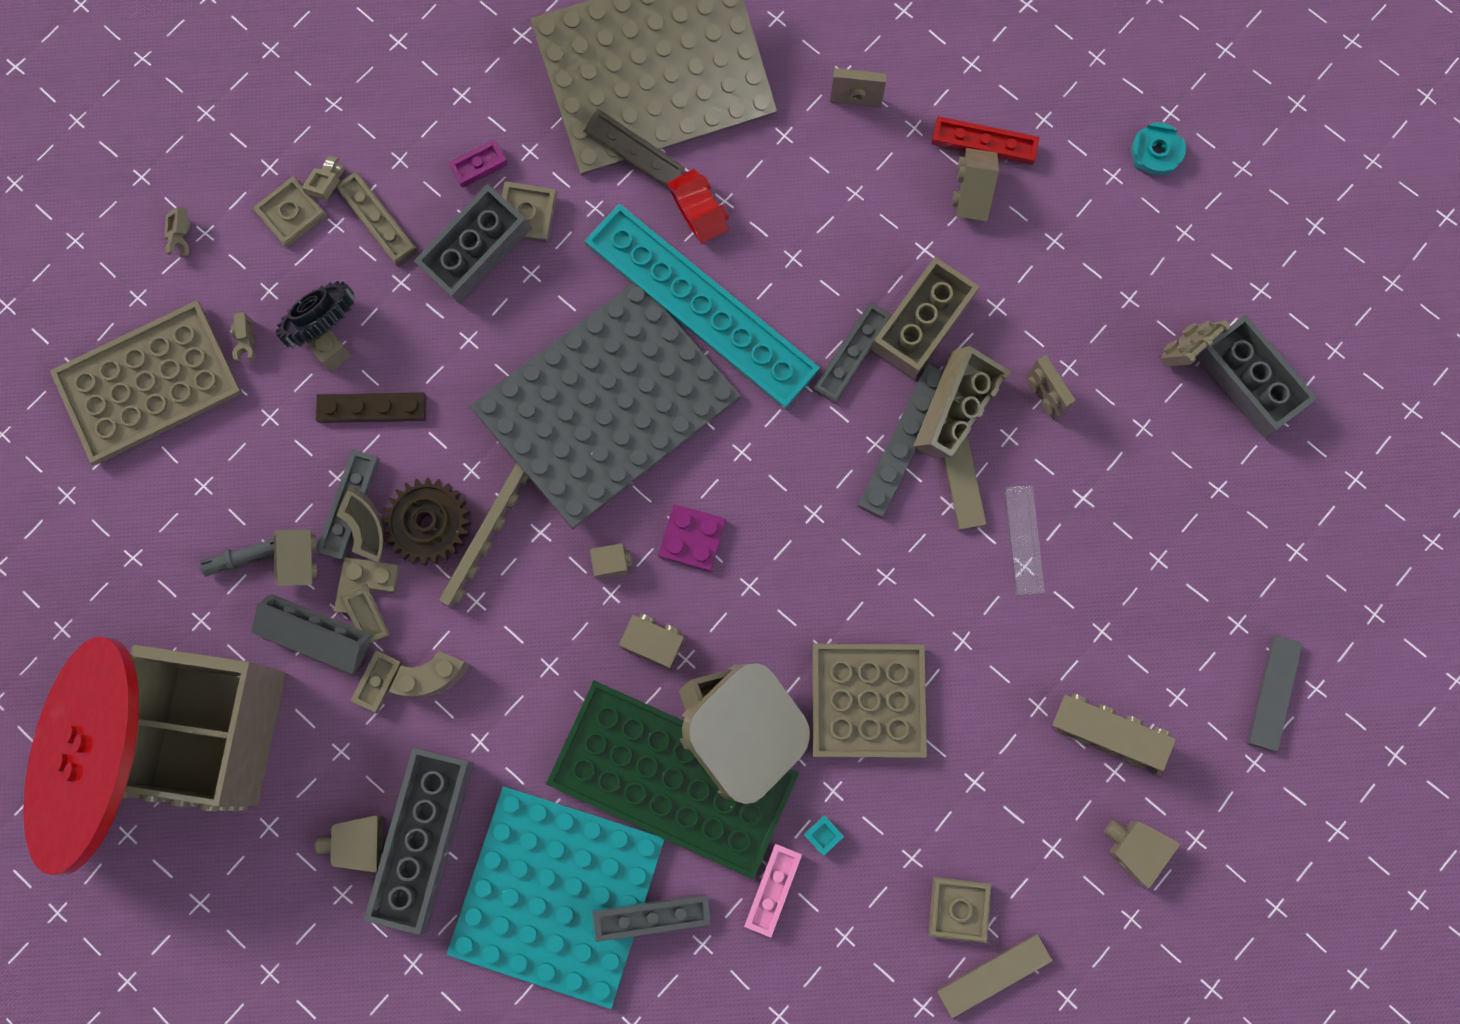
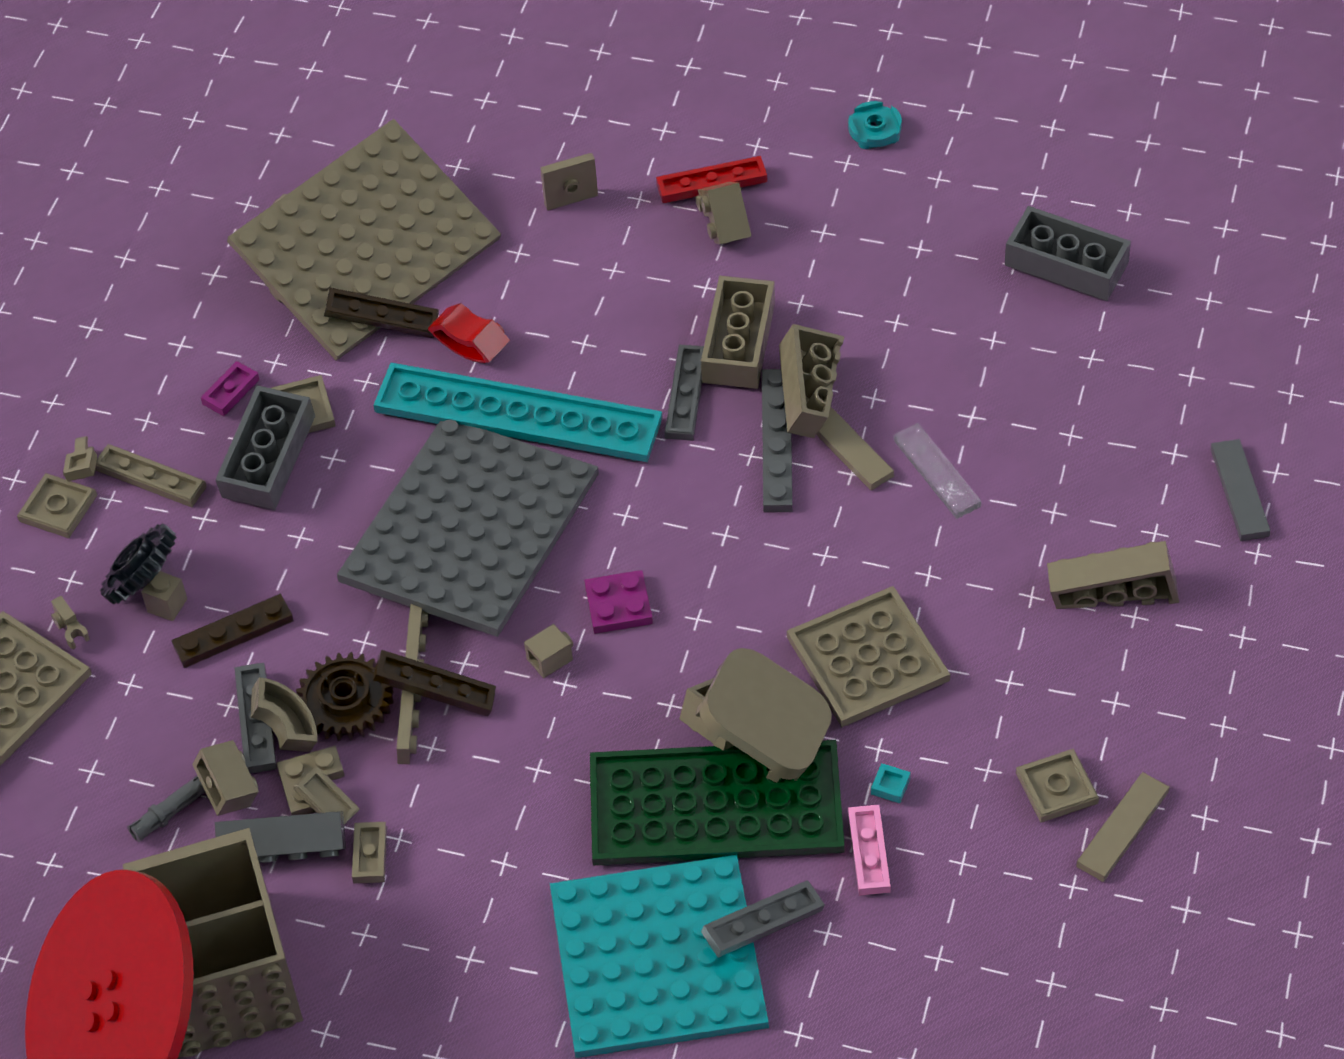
camera: 25 degrees left, 25 degrees down
dark tan torso [315,816,384,872] -> none
dark grey brick [363,748,474,935] -> none
dark tan brick [389,651,470,699] -> none
dark tan brick [619,613,685,670] -> none
dark tan plate [1026,355,1076,420] -> none
dark tan torso [1104,819,1180,889] -> none
dark tan plate [1160,320,1231,367] -> none
none -> dark brown plate [373,650,496,717]

